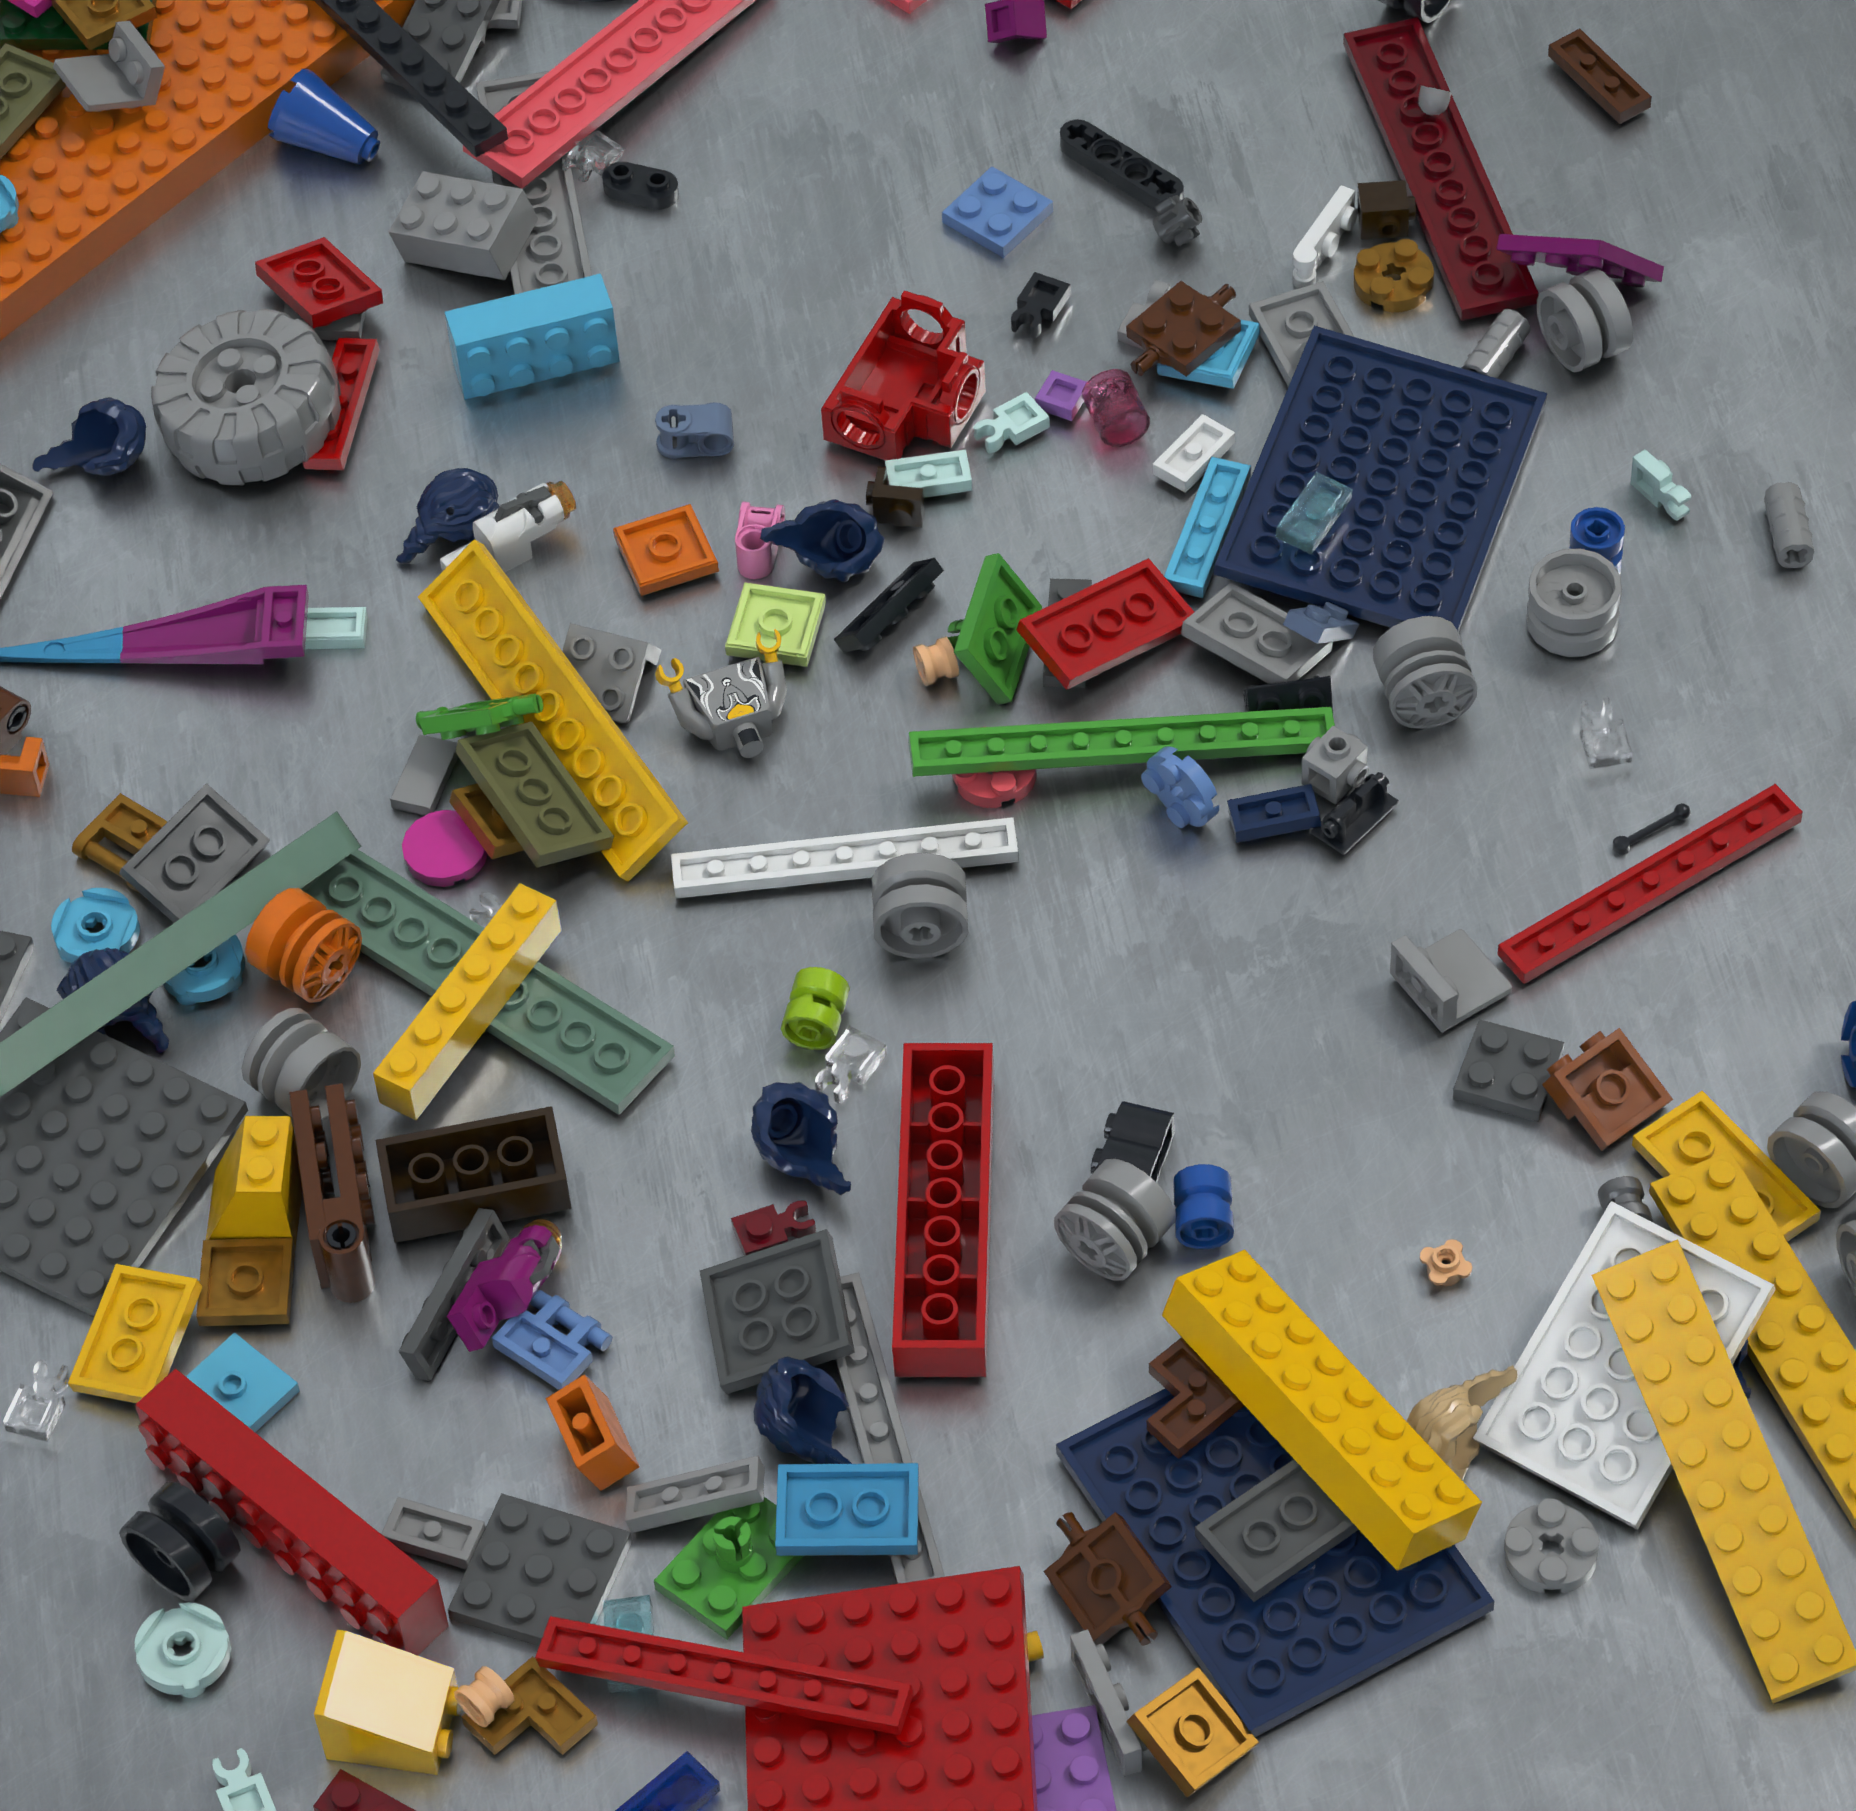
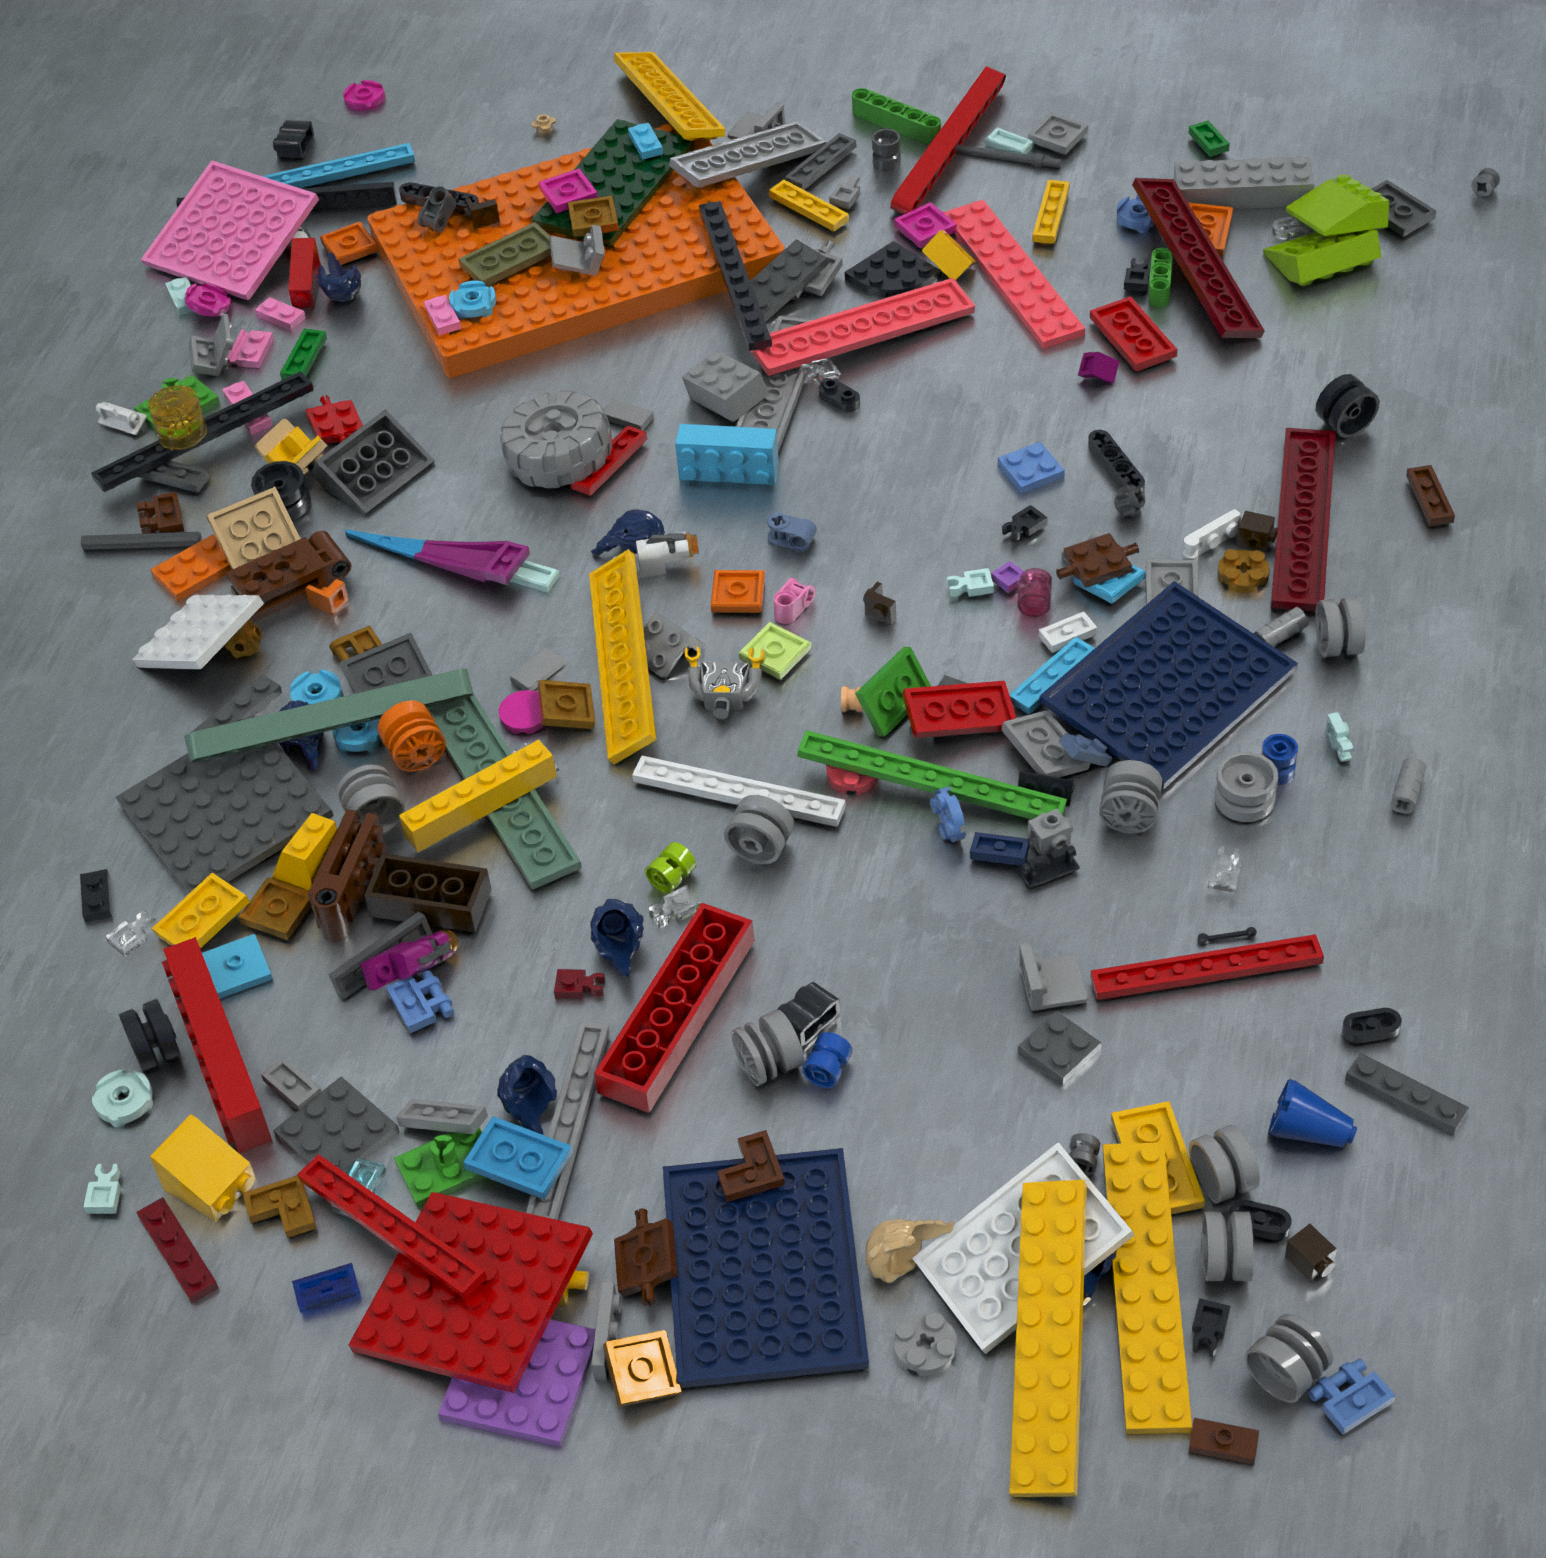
camera: 25 degrees right, 5 degrees down
dark blue hair [32,397,146,476] -> none
red plate [255,237,383,329] -> none
blue cone [268,69,380,165] -> none
bright green plate [416,693,544,740] -> none
light nougat wheel [454,1666,515,1728] -> none
olive plate [455,722,614,868] -> none
orange brick [546,1374,640,1491] -> none
dark grey plate [699,1229,855,1394] -> none
dark blue hair [760,499,885,582] -> none
red piece [821,290,986,460] -> none
black plate [834,558,944,652] -> none
light aqua plate [885,449,972,497] -> none
yellow brick [1162,1249,1482,1571] -> none
dark grey plate [1195,1459,1359,1602] -> none
clear light blue plate [1275,472,1353,555] -> none
light grey hinge [1418,86,1452,115] -> none
light nougat plate [1420,1239,1472,1286] -> none
magenta plate [1496,234,1664,287] -> none
dark orange plate [1542,1028,1673,1151] -> none

